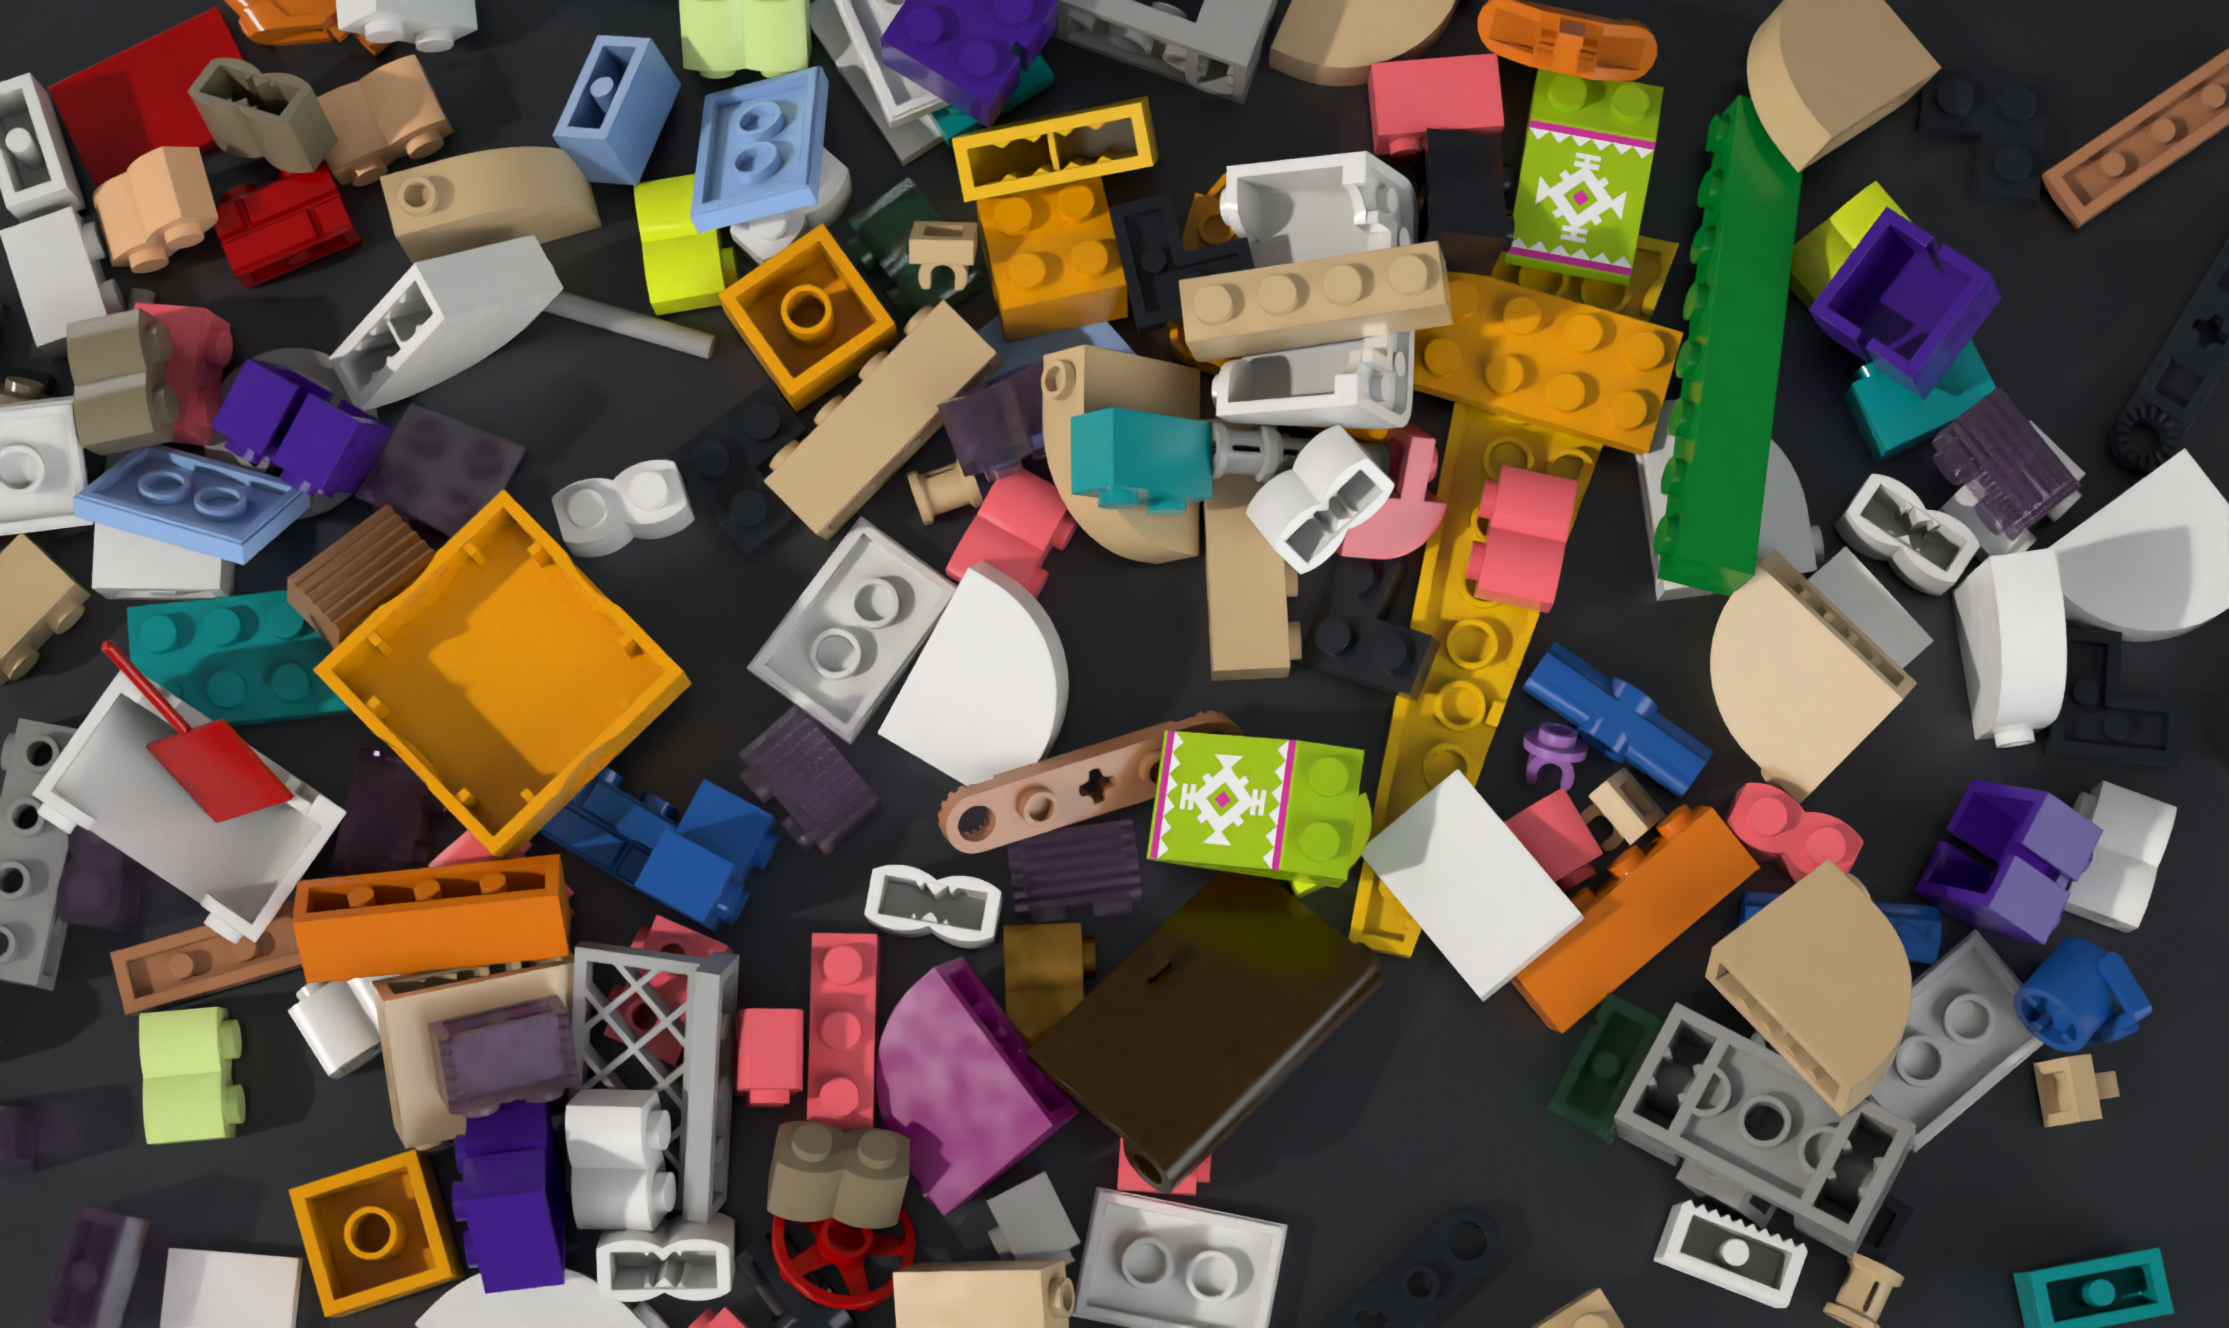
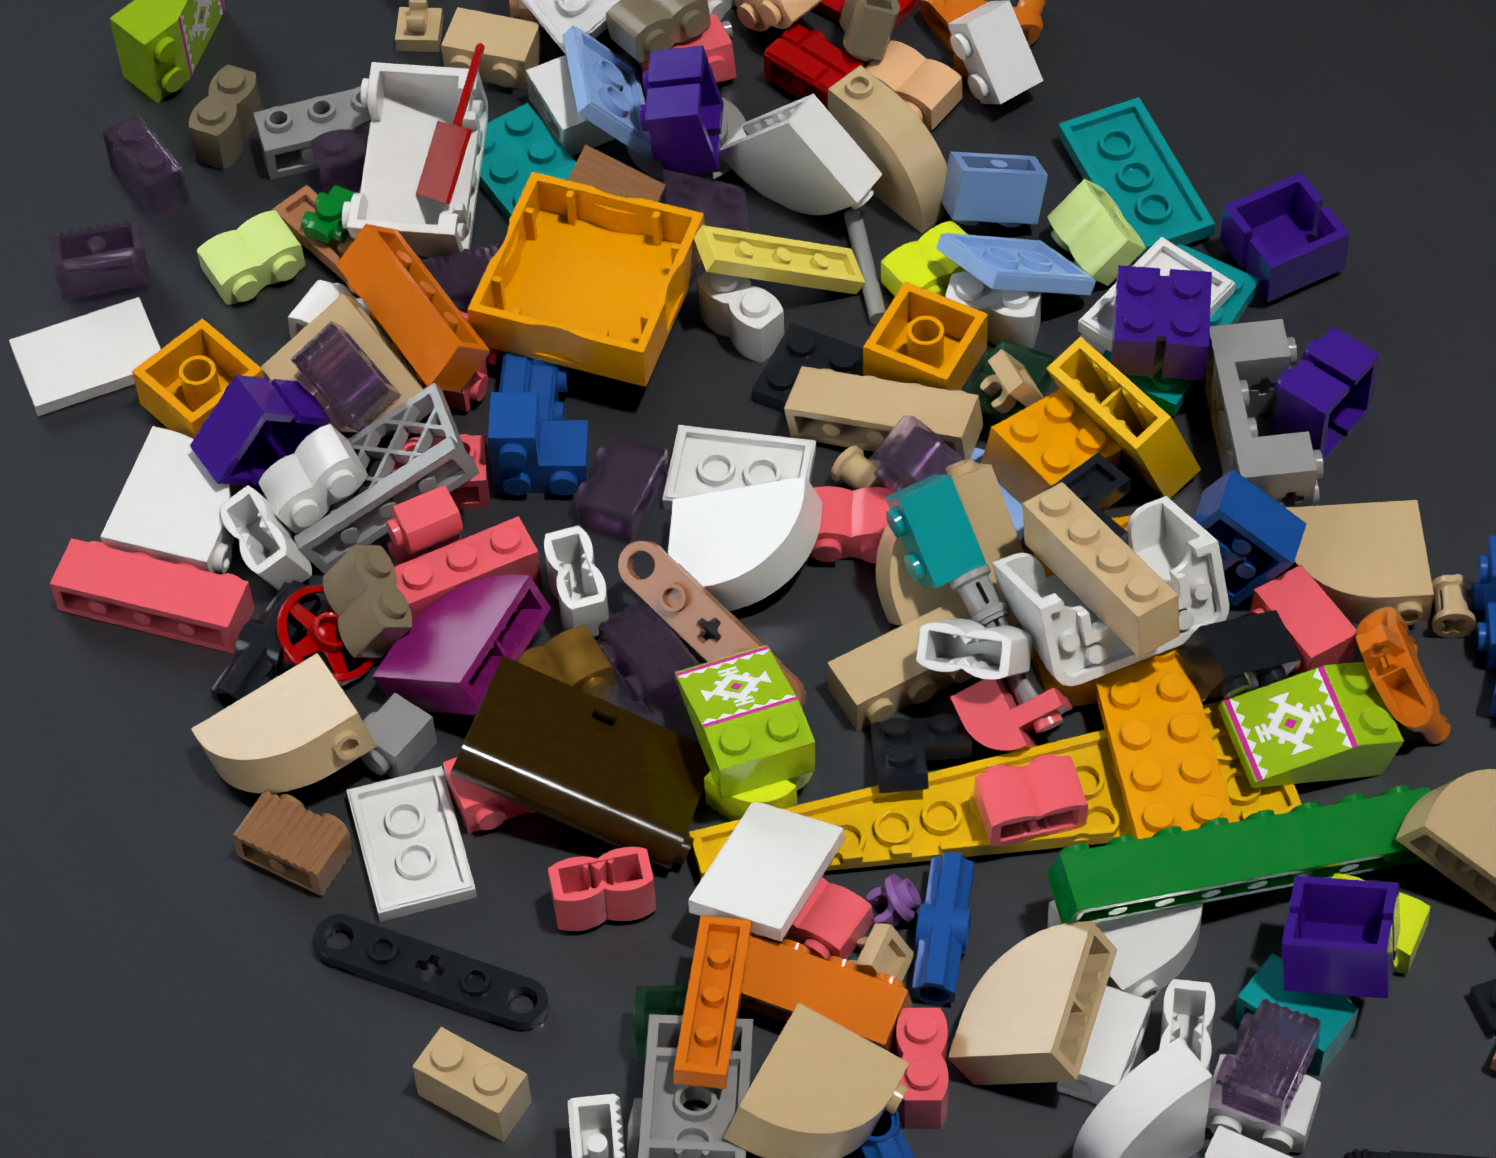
camera: 65 degrees right, 25 degrees down
none -> green piece [301,185,355,244]
none -> coral brick [548,847,657,931]
none -> orange plate [673,915,752,1089]
none -> light yellow plate [693,225,865,294]
none -> blue brick [1193,469,1307,607]

